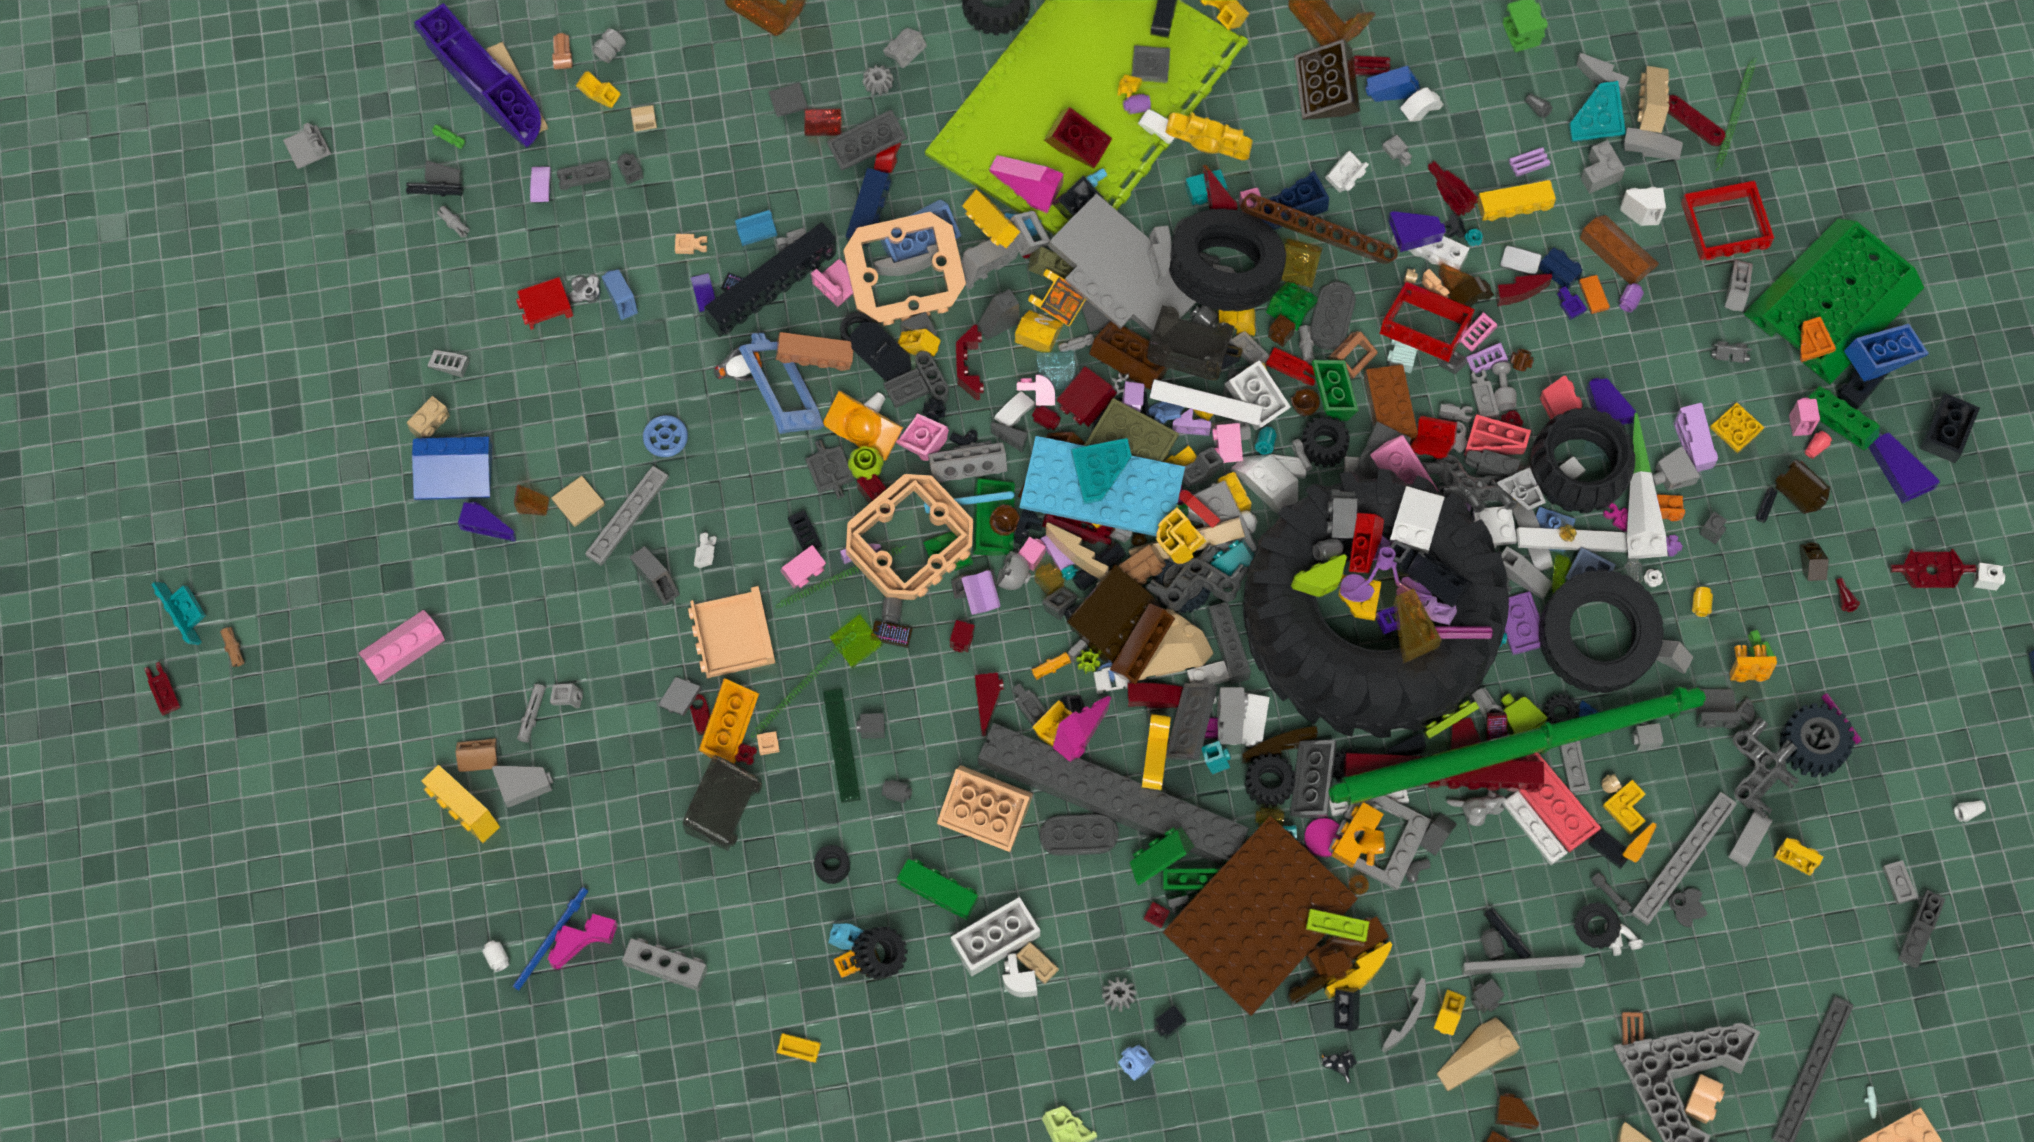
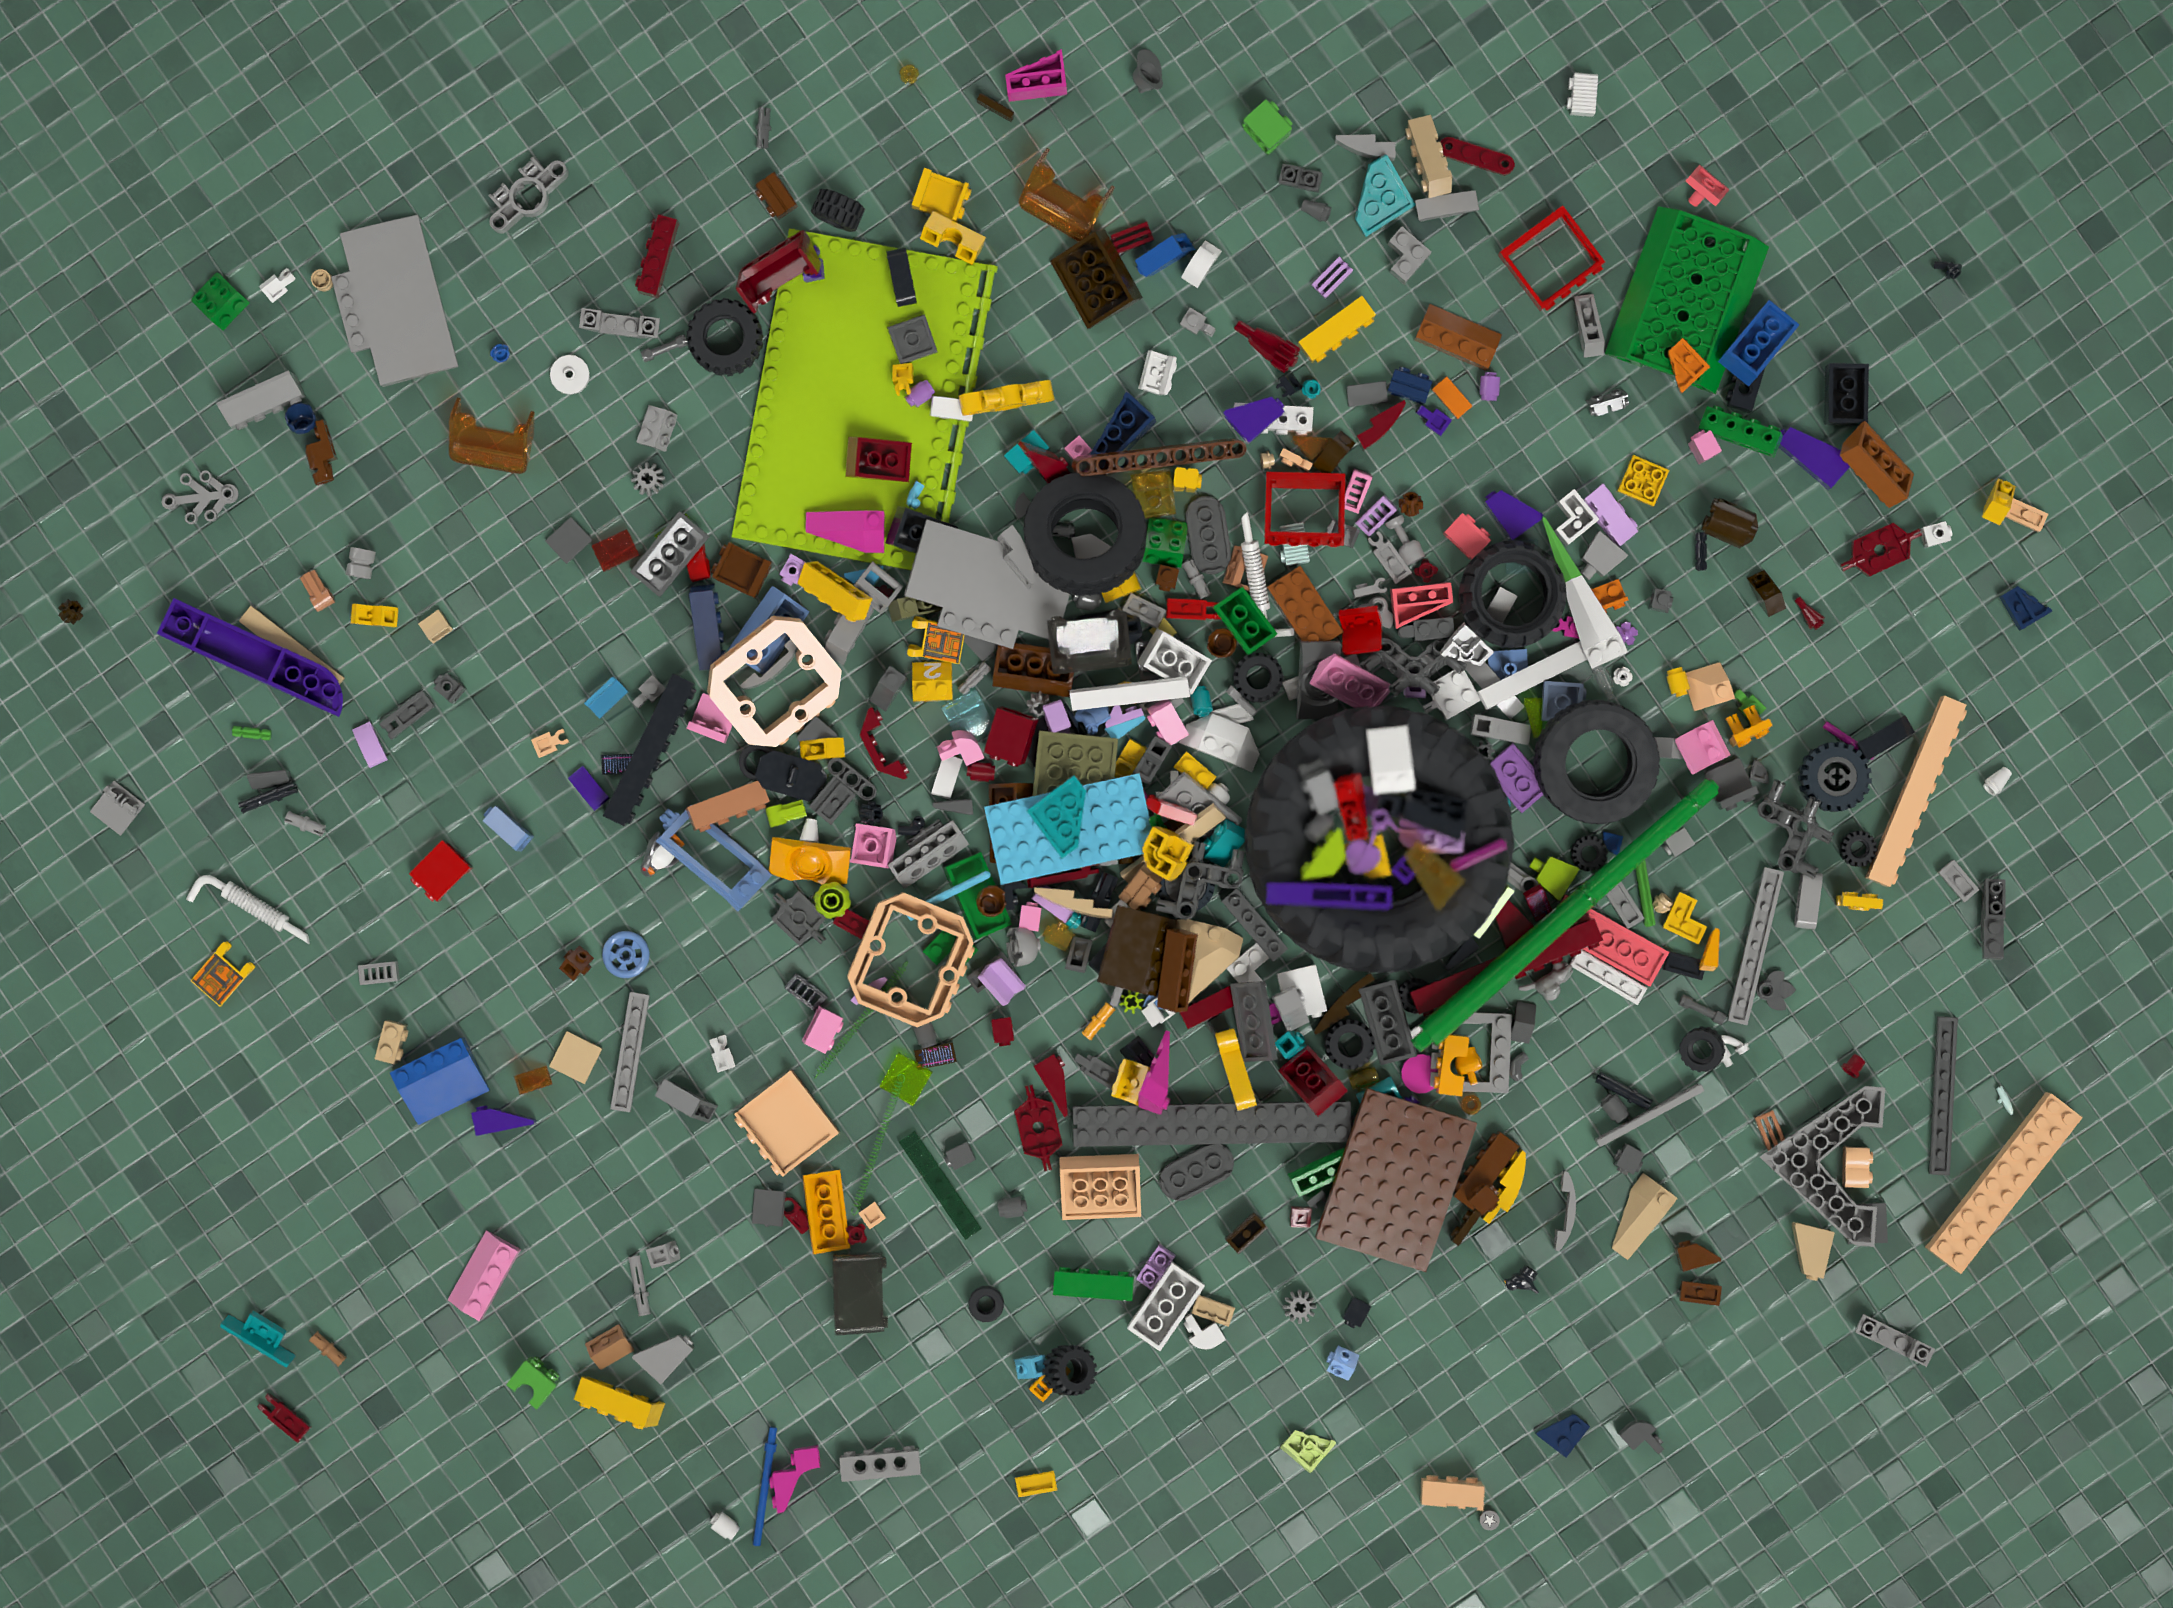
camera: 25 degrees left, 20 degrees up
flat silver plate [567,274,600,303] -> none
green slope [1129,827,1195,886] -> none
lime plate [1306,909,1369,942] -> none
black slope [1335,988,1360,1031] -> none
yellow slope [1434,989,1466,1036] -> none
clear yellow plate [1559,524,1577,542] -> none
white slope [1620,187,1666,226] -> none
bright green piece [1716,58,1756,171] -> none
coral cone [1805,431,1832,459] -> none
none -> white piece [186,875,310,944]
none -> flag [191,941,255,1007]
none -> bright green piece [506,1356,561,1409]
none -> reddish brown brick [559,945,594,981]
none -> reddish brown panel [711,542,773,599]
none -> lime piece [765,800,807,828]
none -> lavender brick [779,554,806,586]
none -> dark red plate [1014,1085,1063,1171]
none -> medium azure slope [1105,716,1145,739]
none -> lavender slope [1136,1244,1176,1290]
none -> yellow brick [1173,467,1202,493]
none -> dark brown brick [1225,1212,1268,1255]
none -> white piece [1241,512,1294,637]
none -> dark purple slope [1266,883,1391,910]
none -> dark grey slope [1278,164,1323,193]
none -> dark red brick [1278,1045,1348,1116]
none -> white brick [1554,489,1599,546]
none -> white brick [1567,73,1598,117]
none -> bright green axle [1635,860,1656,927]
none -> bright pink bracket [1675,720,1730,774]
none -> coral tile [1686,165,1729,207]
none -> light nougat slope [1686,662,1735,711]
none -> black tyre [1839,831,1878,867]
none -> dark orange slope [1840,421,1914,508]
none -> dark red piece [1841,1054,1866,1079]
none -> black slope [1855,715,1915,760]
none -> light nougat brick [1865,696,1967,887]

